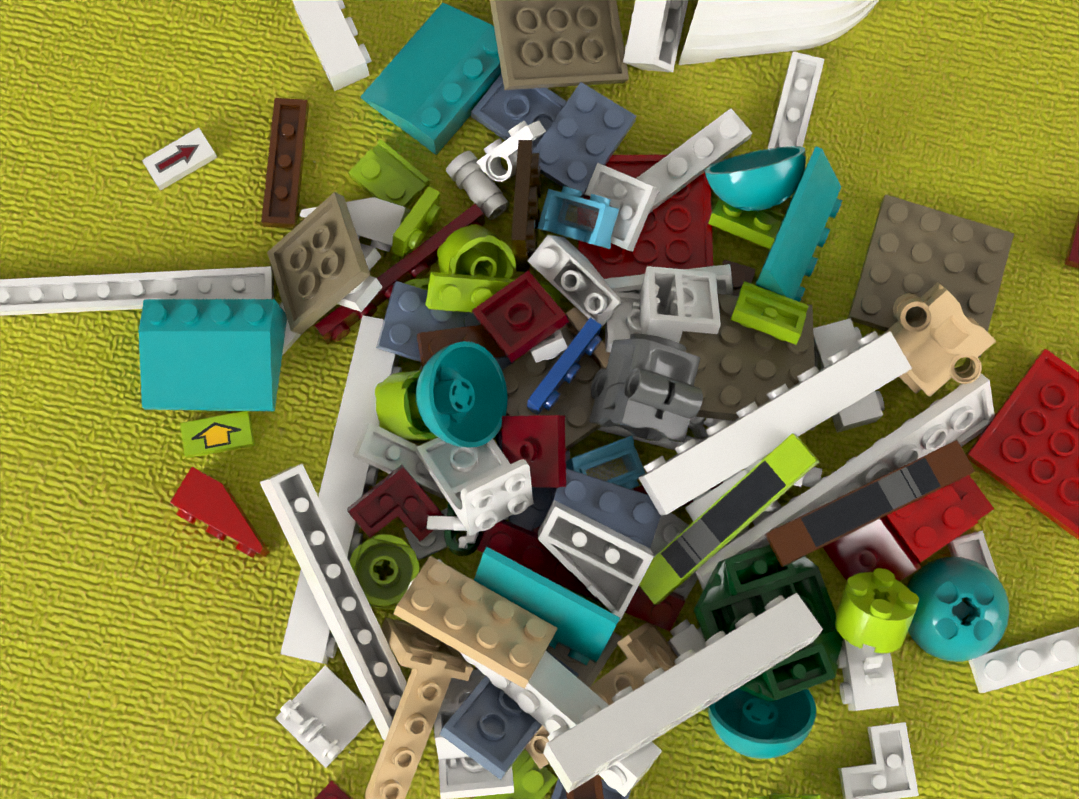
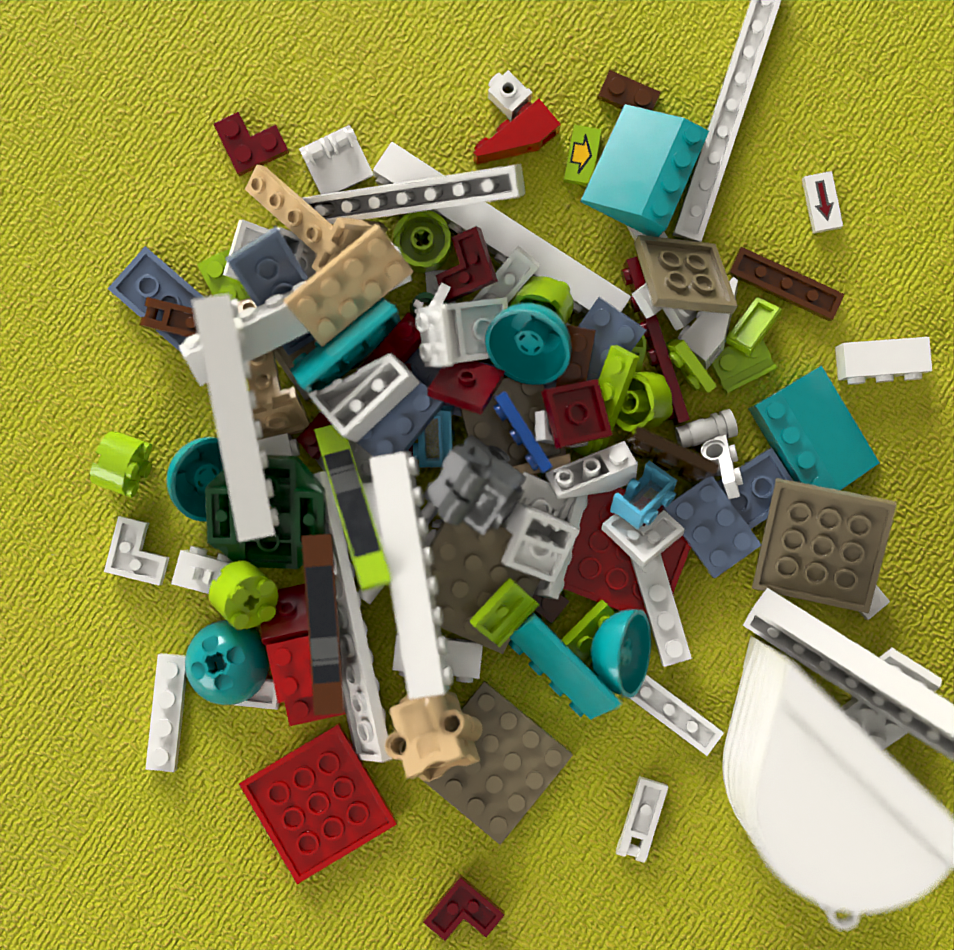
camera: 110 degrees right, 10 degrees up
none -> white brick [488,70,532,121]
none -> reddish brown plate [597,70,661,111]
none -> white plate [616,776,668,863]
none -> lime tile [726,297,782,356]

